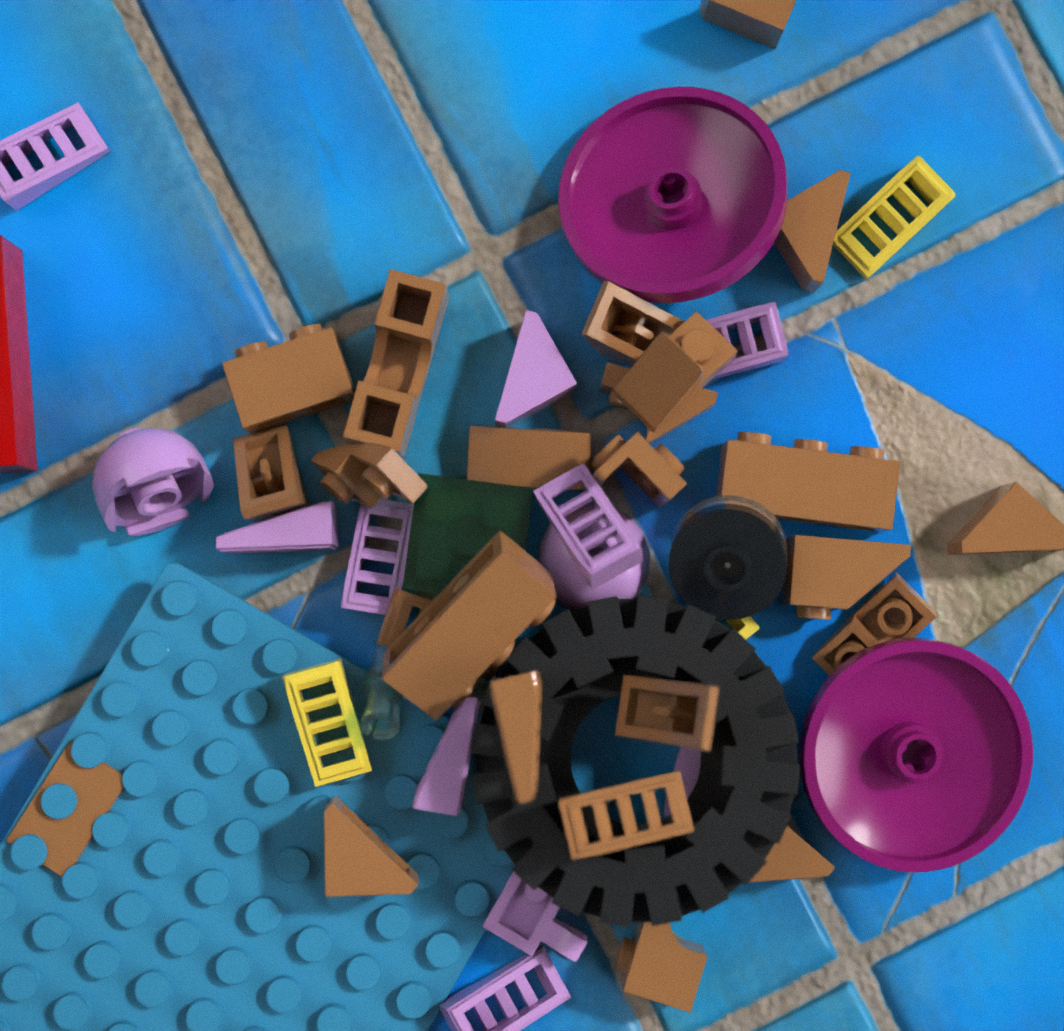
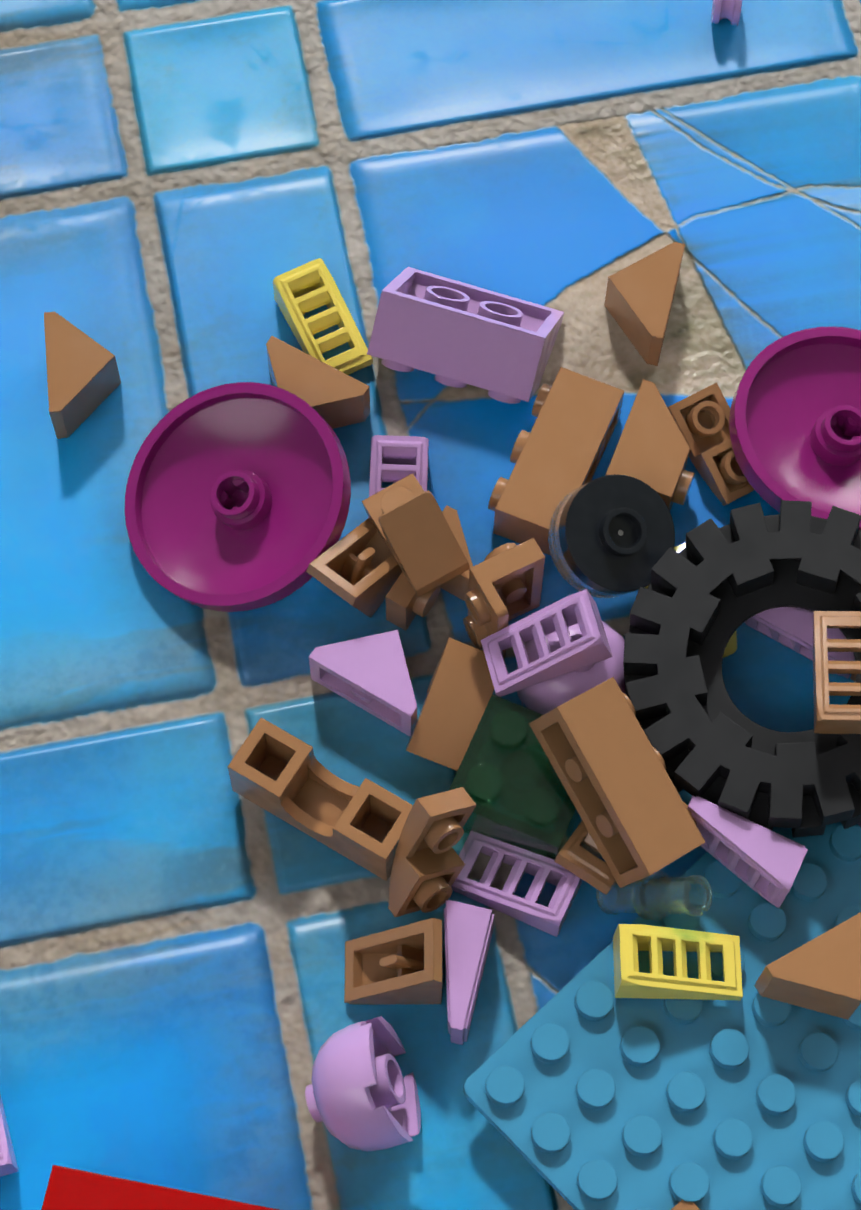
camera: 75 degrees left, 20 degrees down
medium nougat brick [222,324,356,434] -> none
medium nougat slope [489,671,542,804] -> none
medium nougat slope [615,675,719,751] -> none
none -> lavender slope [367,267,564,404]

